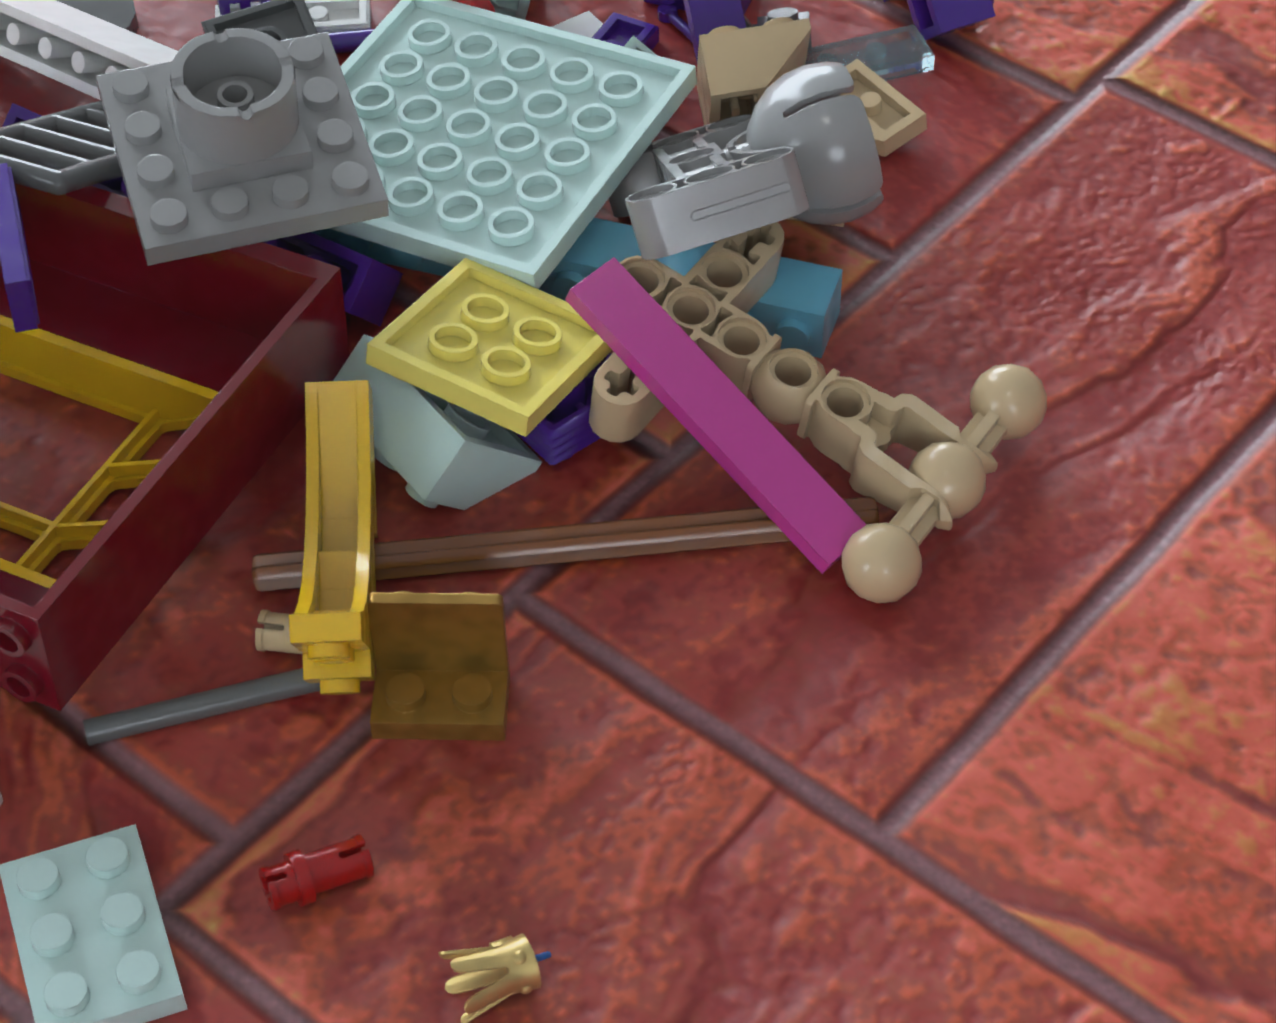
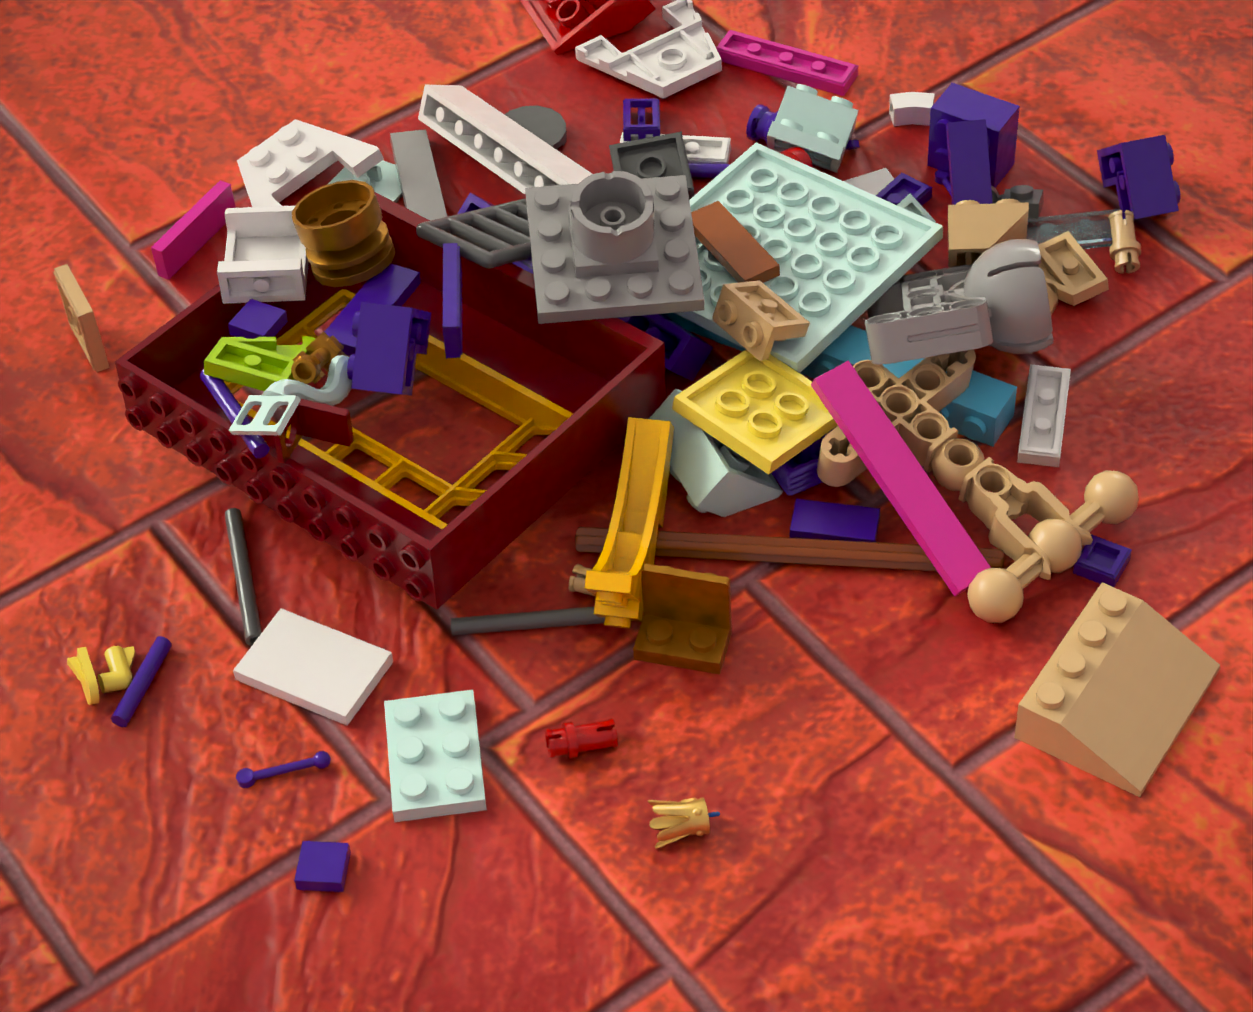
camera: 15 degrees right, 0 degrees up
none -> dark orange tile [691,201,780,283]
none -> tan bracket [712,280,810,361]
none -> dark purple tile [790,499,880,542]
none -> tan slope [1014,582,1220,797]
none -> white tile [1017,364,1071,467]
none -> dark purple tile [1073,534,1132,587]
none -> tan pin [1108,210,1141,274]

